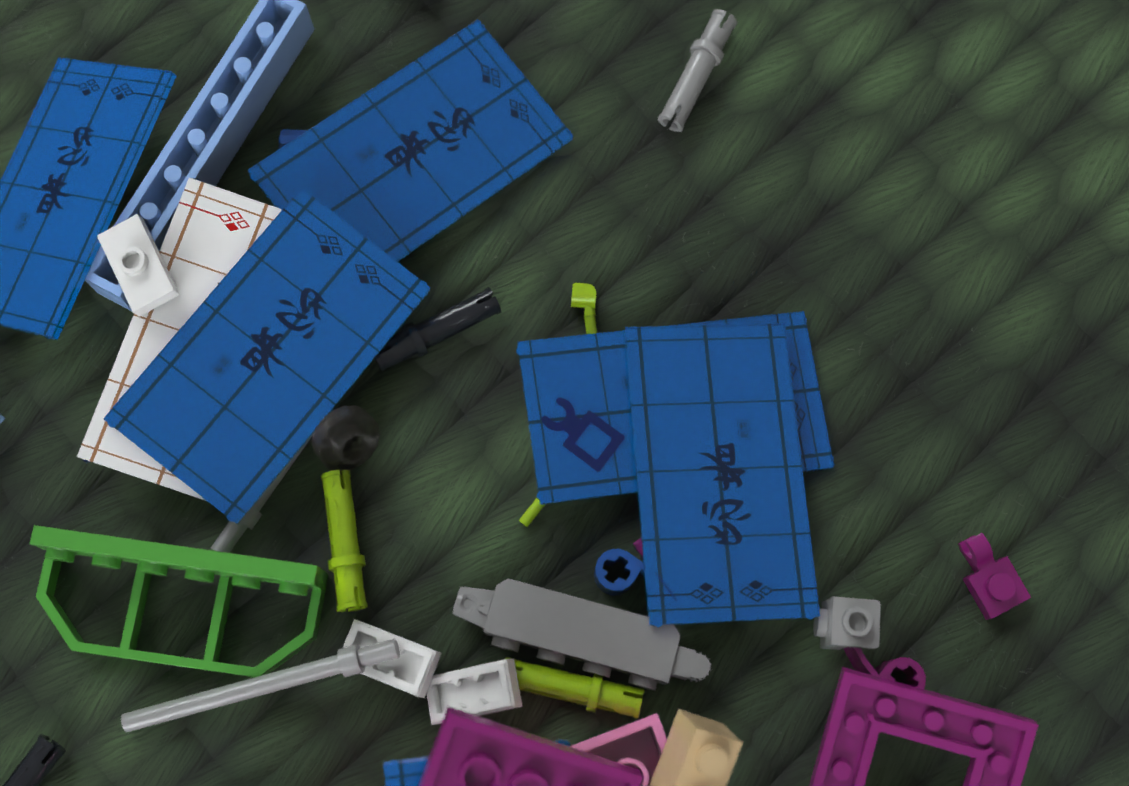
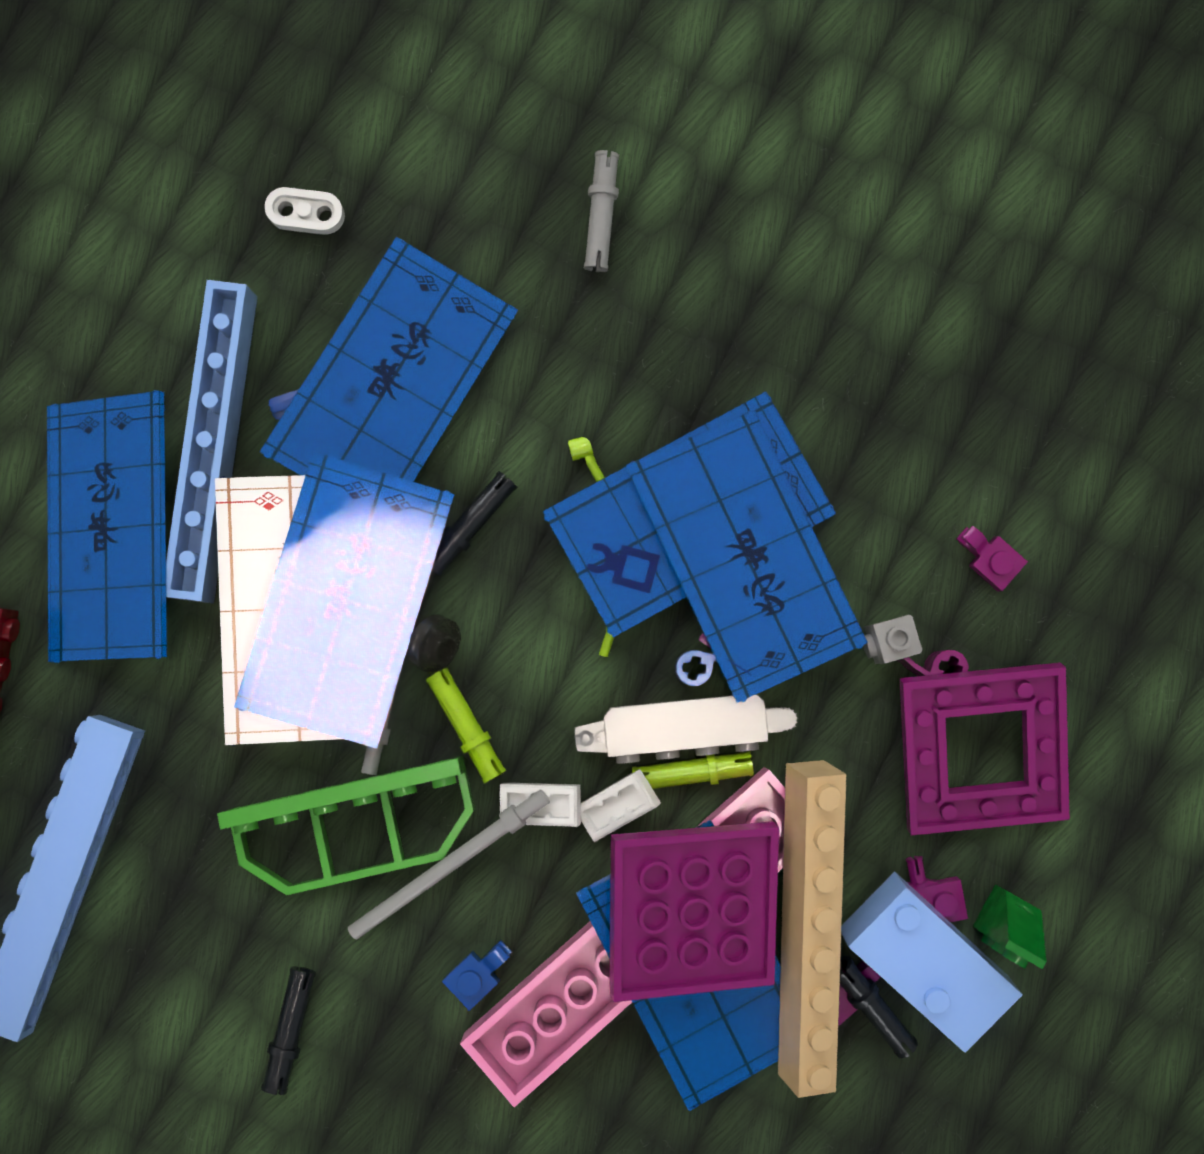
camera: 20 degrees left, 10 degrees up
white plate [97,214,180,317] -> none

